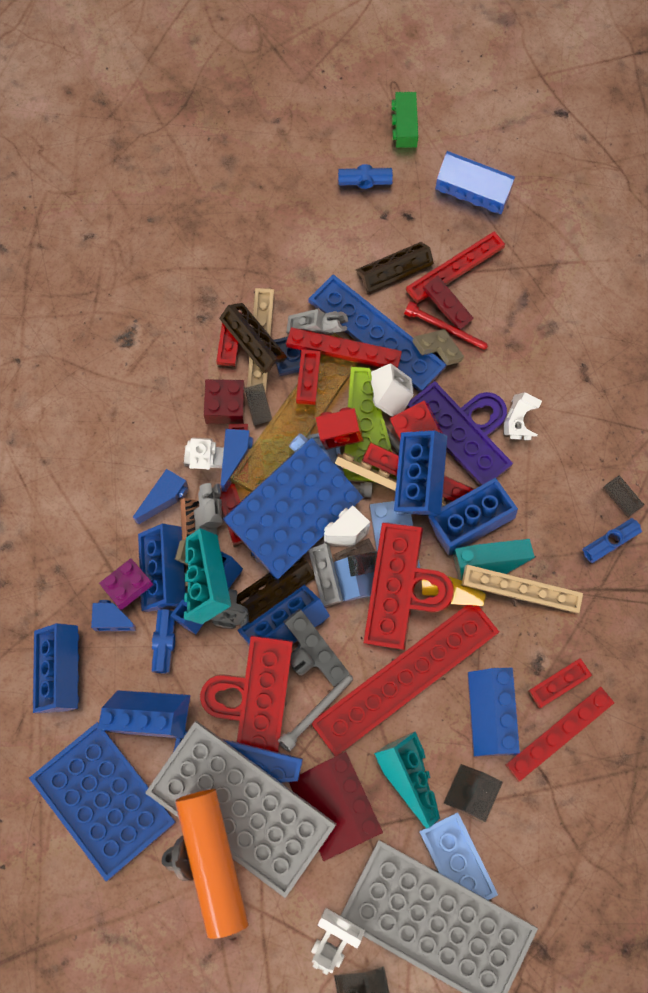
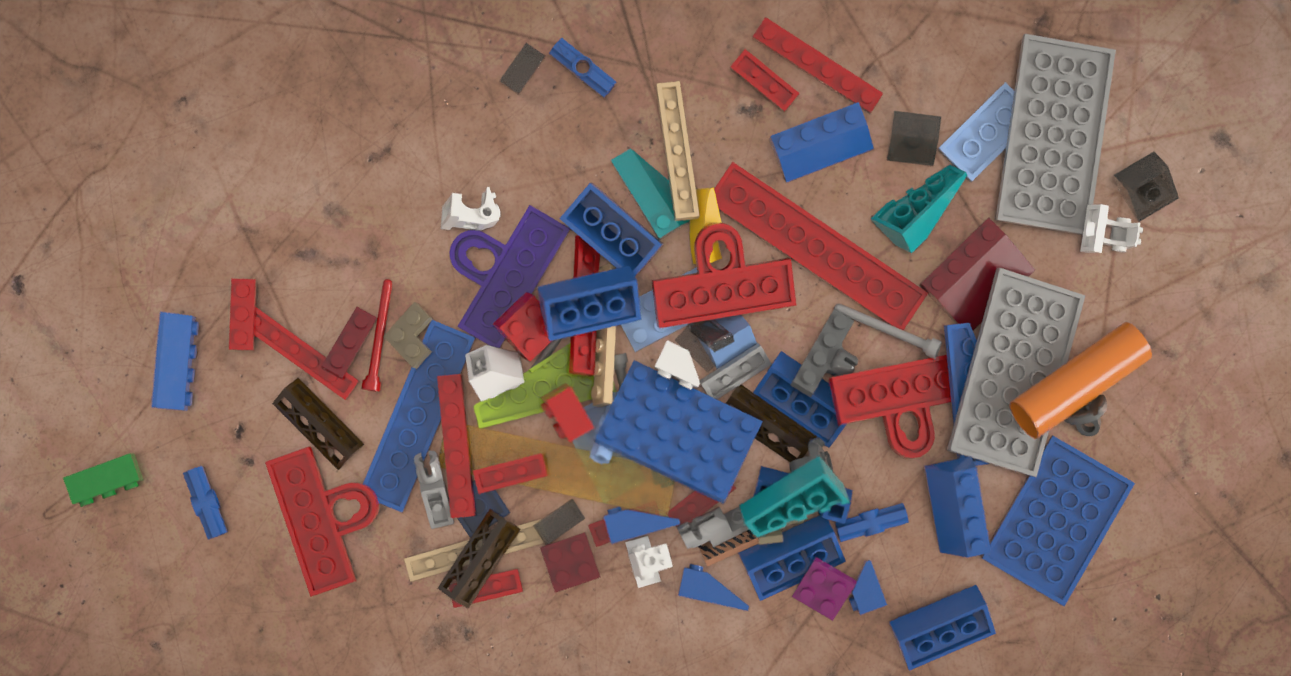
camera: 110 degrees left, 15 degrees up
none -> red plate [229,278,256,351]
none -> red plate [265,446,379,597]

